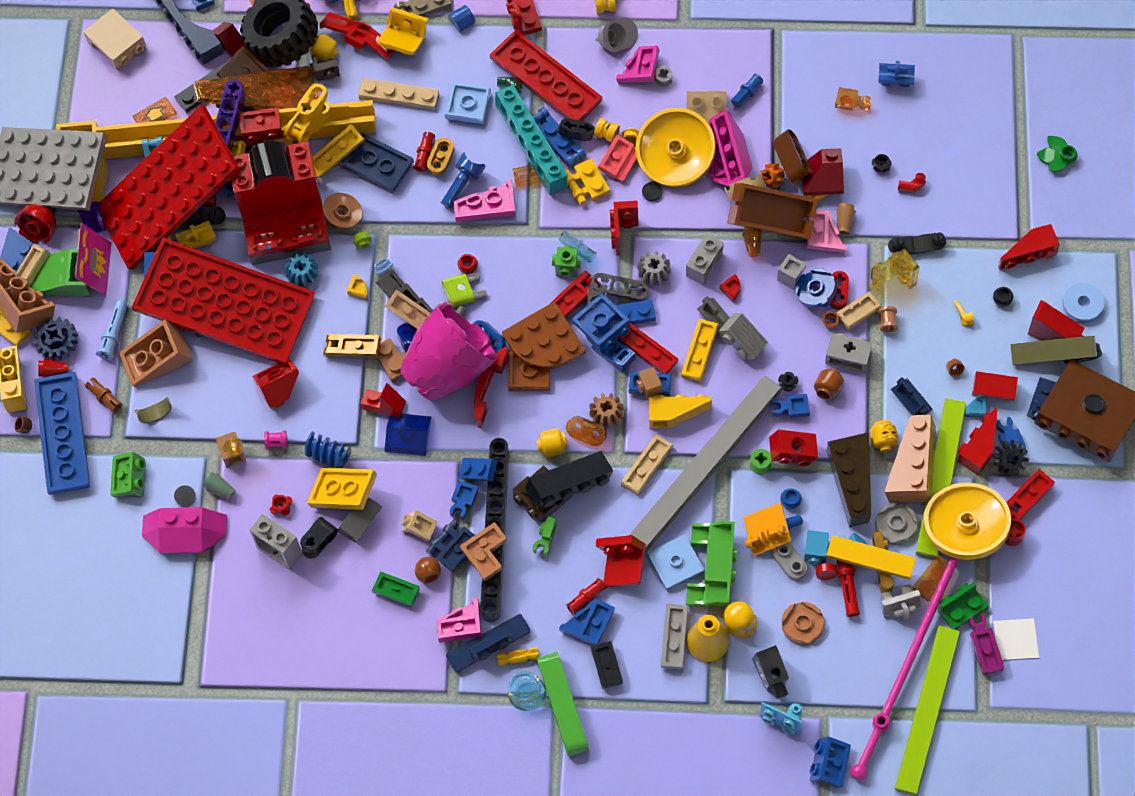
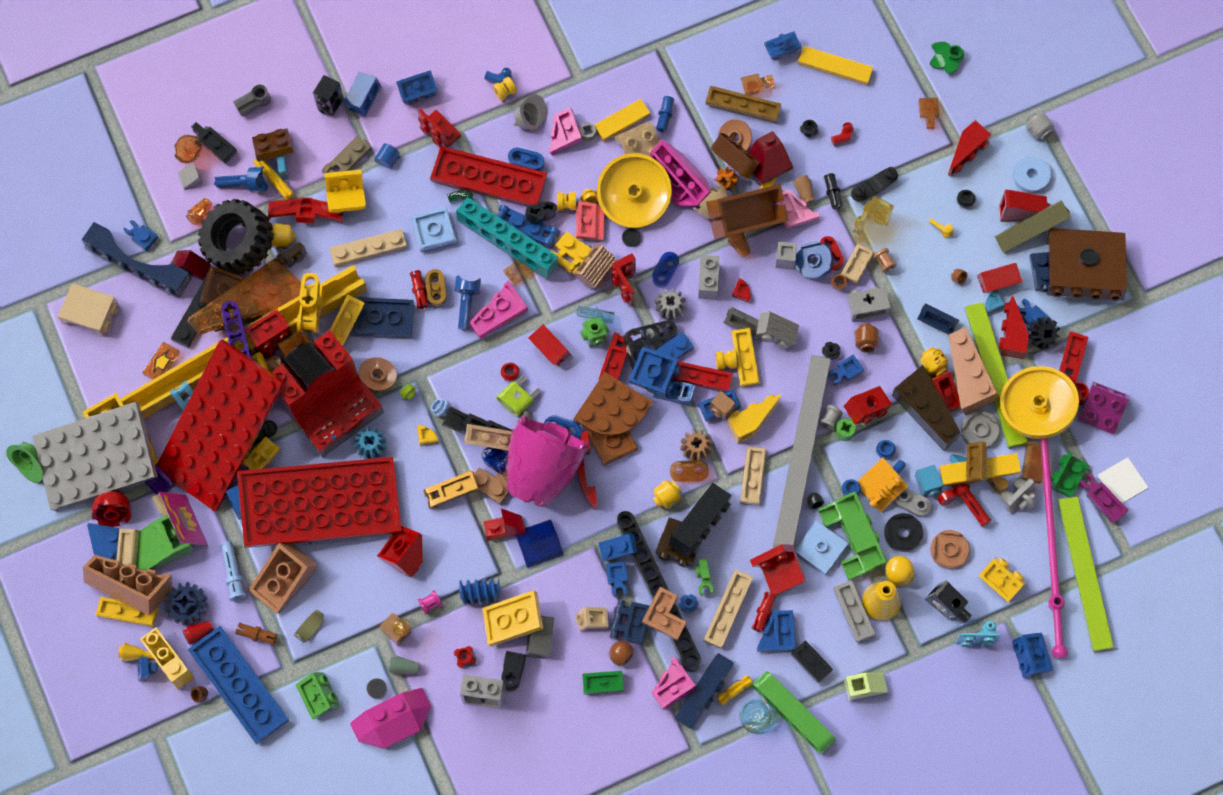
camera: 30 degrees left, 5 degrees up
none -> blue plate [508,147,544,171]
none -> red hinge [528,324,571,366]
none -> medium nougat brick [574,245,617,289]
none -> yellow tile [594,99,650,142]
none -> clear blue plate [652,252,679,288]
none -> blue plate [679,594,699,613]
none -> tan plate [703,569,753,649]
none -> pearl gold plate [705,86,781,123]
none -> yellow wheel [715,350,737,370]
none -> nougat dish [718,119,752,151]
none -> yellow tile [798,46,873,85]
none -> black hinge [807,492,824,509]
none -> light grey bush [819,405,843,431]
none -> black axle [823,173,842,210]
none -> blue plate [842,479,861,496]
none -> yellowish green slope [844,673,888,701]
none -> black tile [884,513,923,552]
none -> clear orange plate [918,98,939,129]
none -> red slope [932,371,961,412]
none -> pearl gold plate [966,441,987,483]
none -> yellow bracket [979,557,1026,602]
none -> light grey head [1026,113,1054,140]
none -> magenta bracket [1078,381,1129,434]

